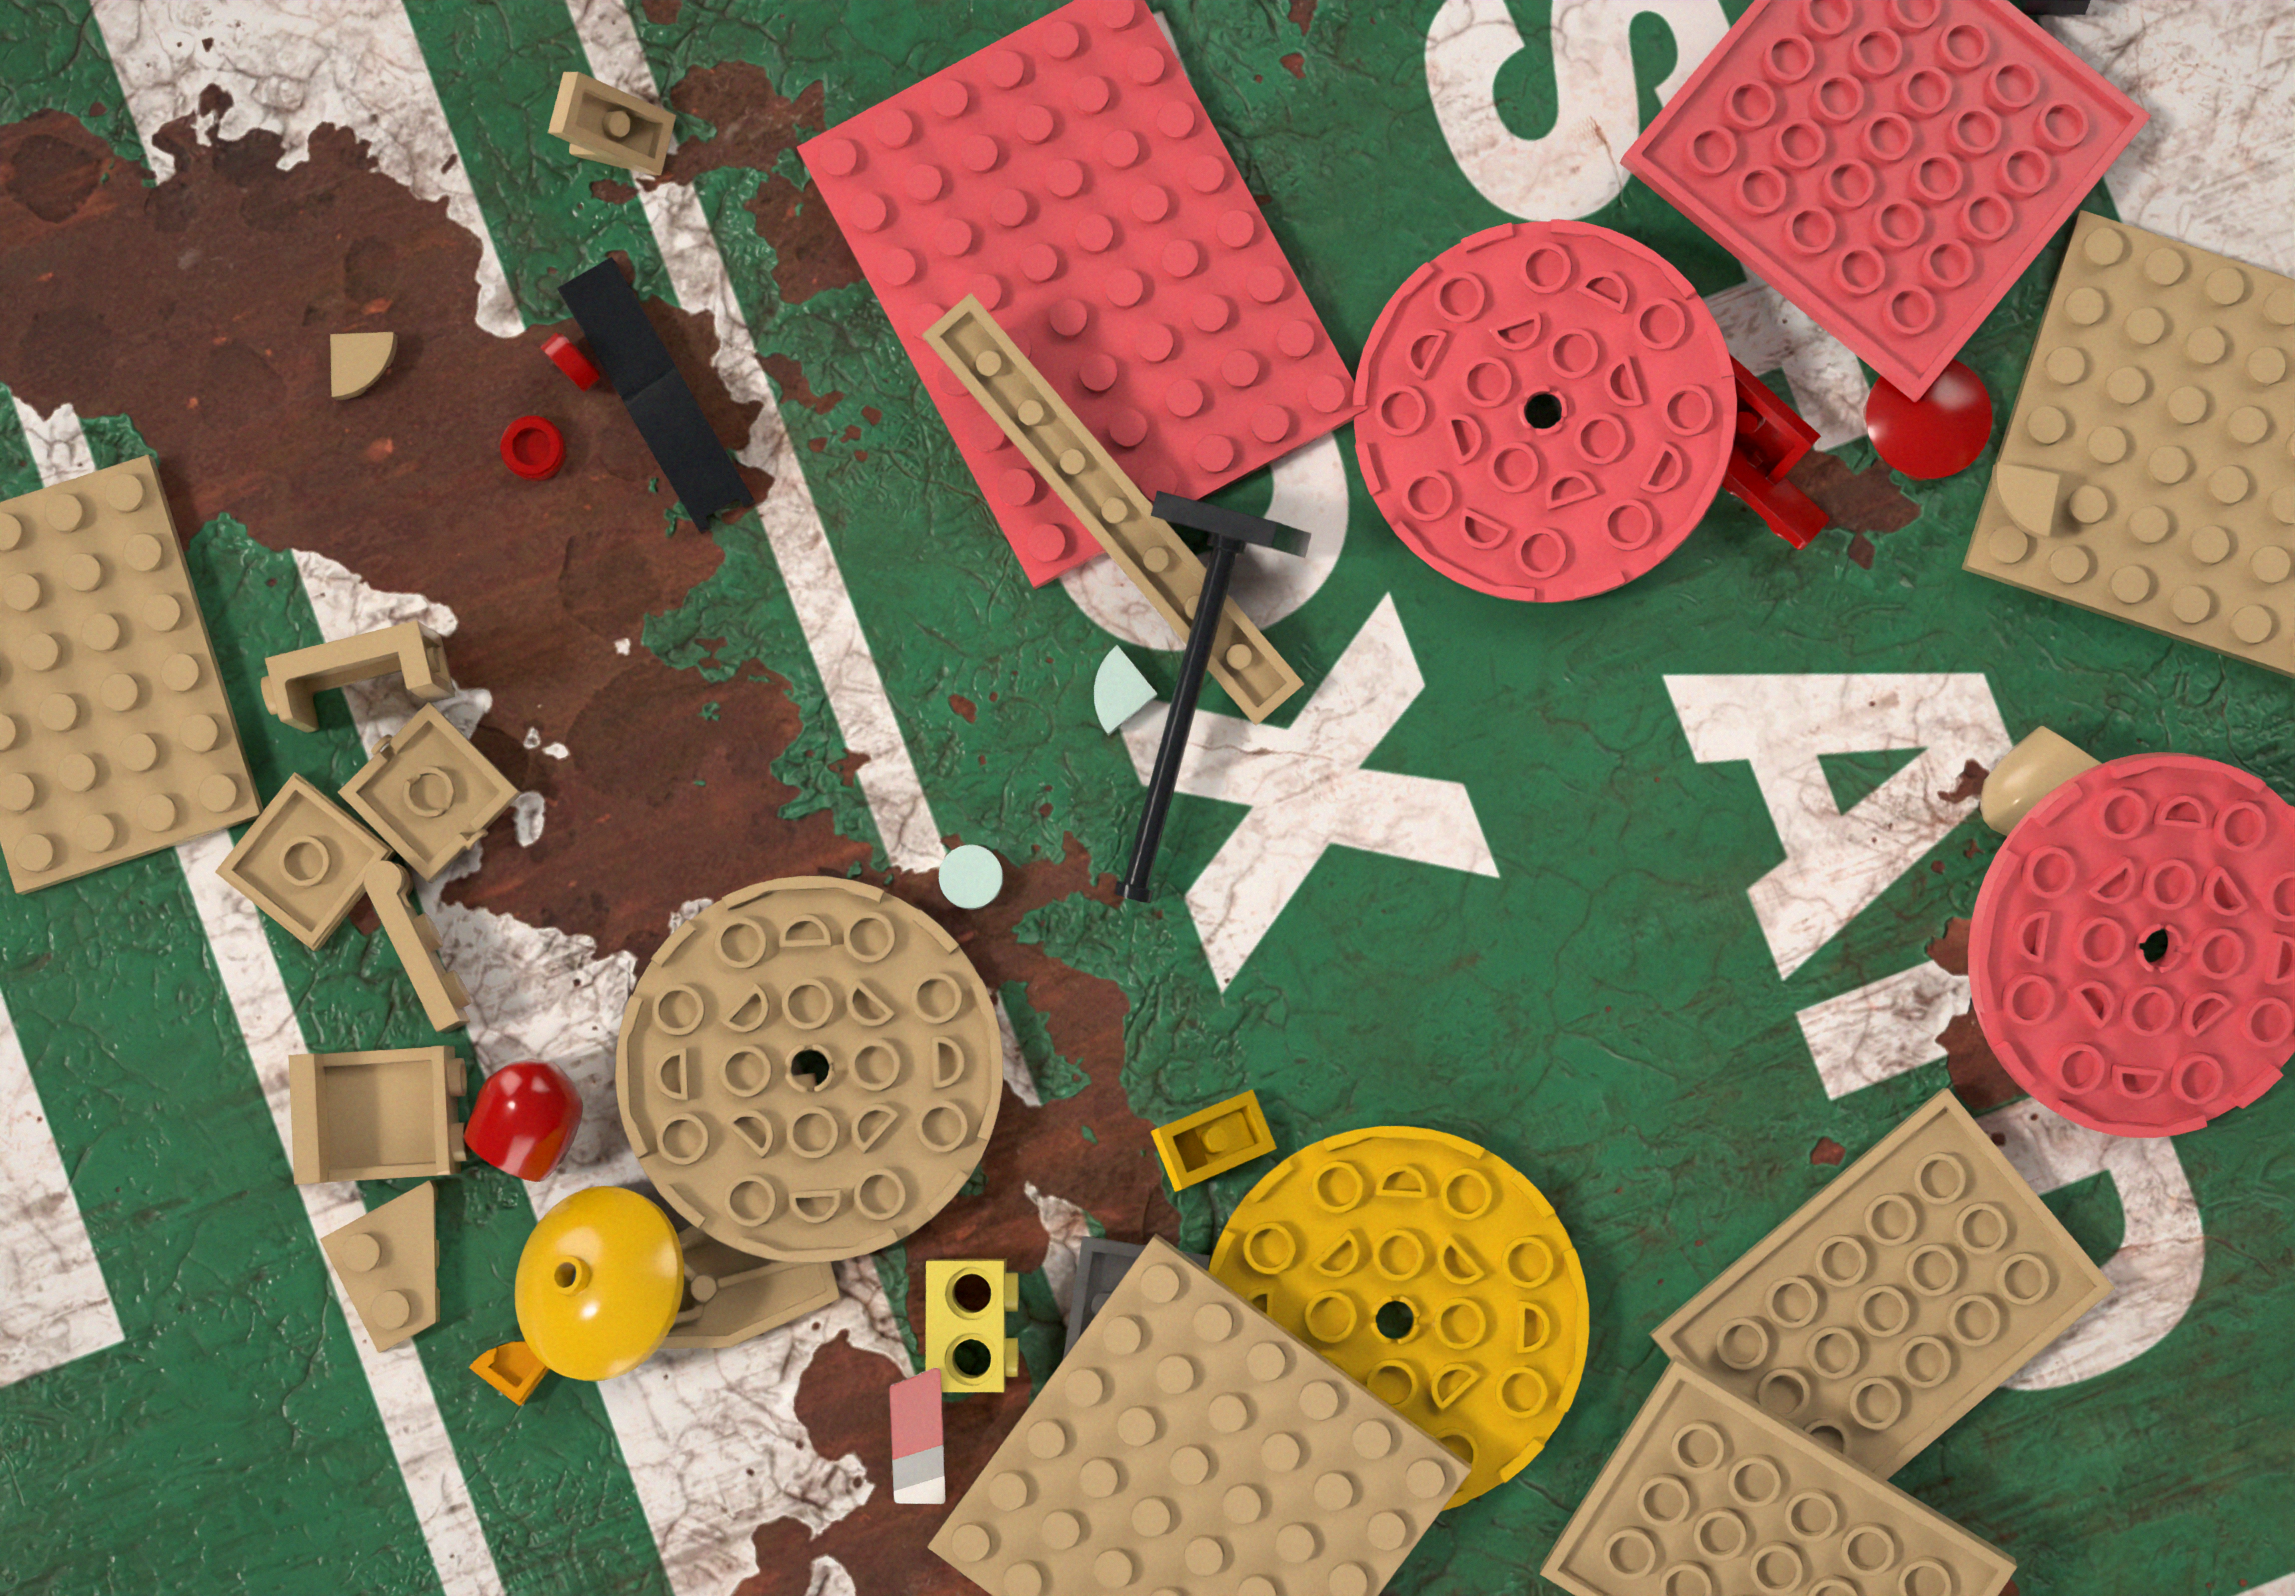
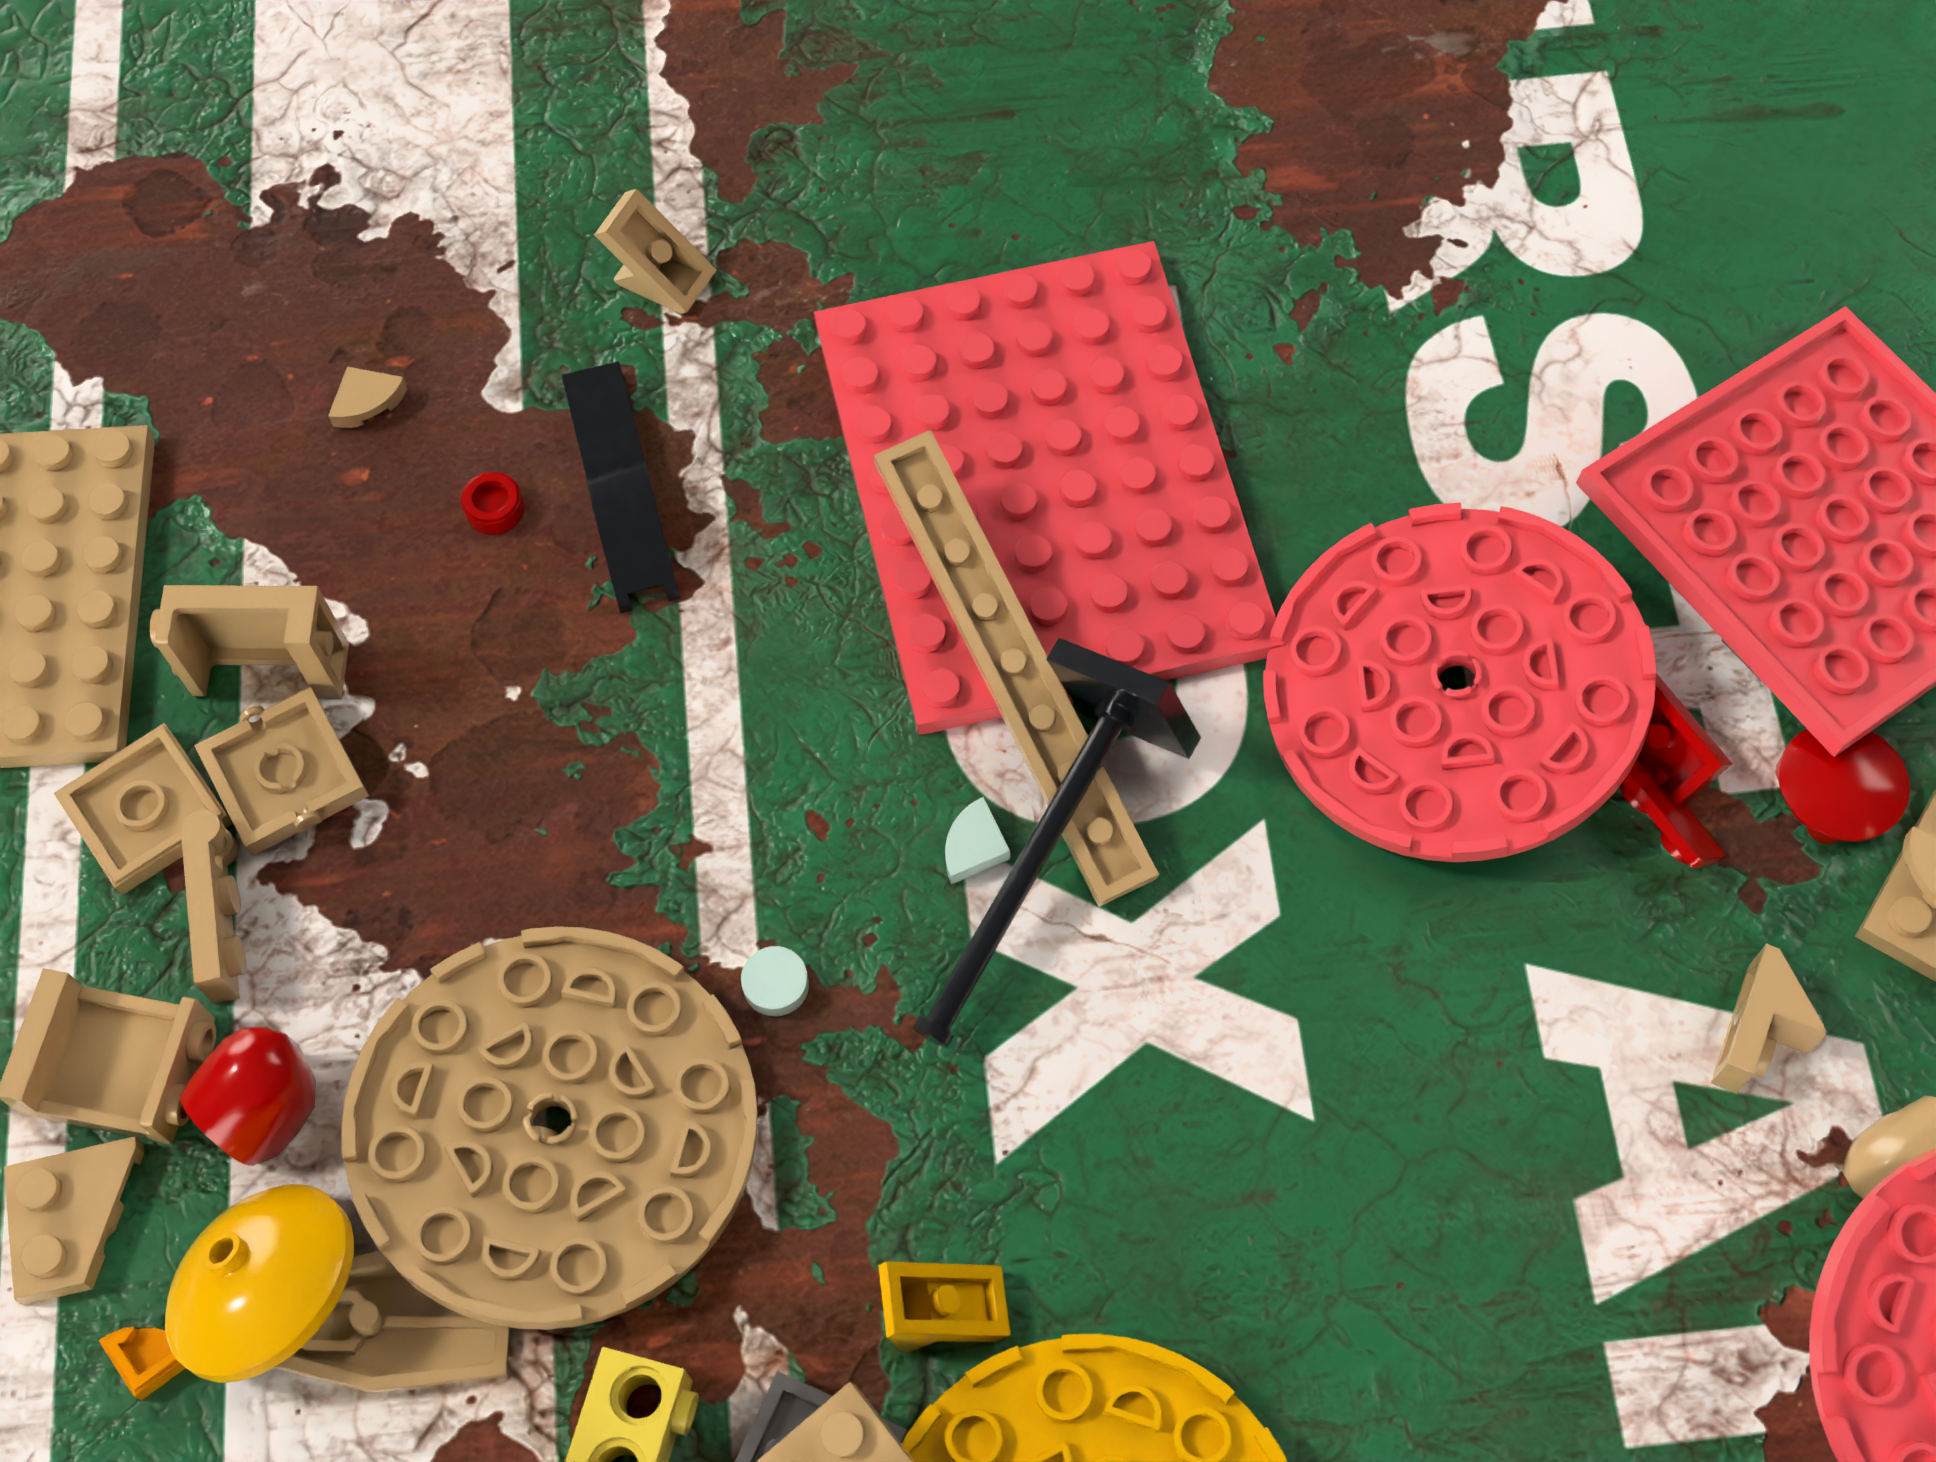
camera: 15 degrees right, 20 degrees down
red tile [539,332,600,393] -> none
none -> tan slope [1711,944,1826,1094]

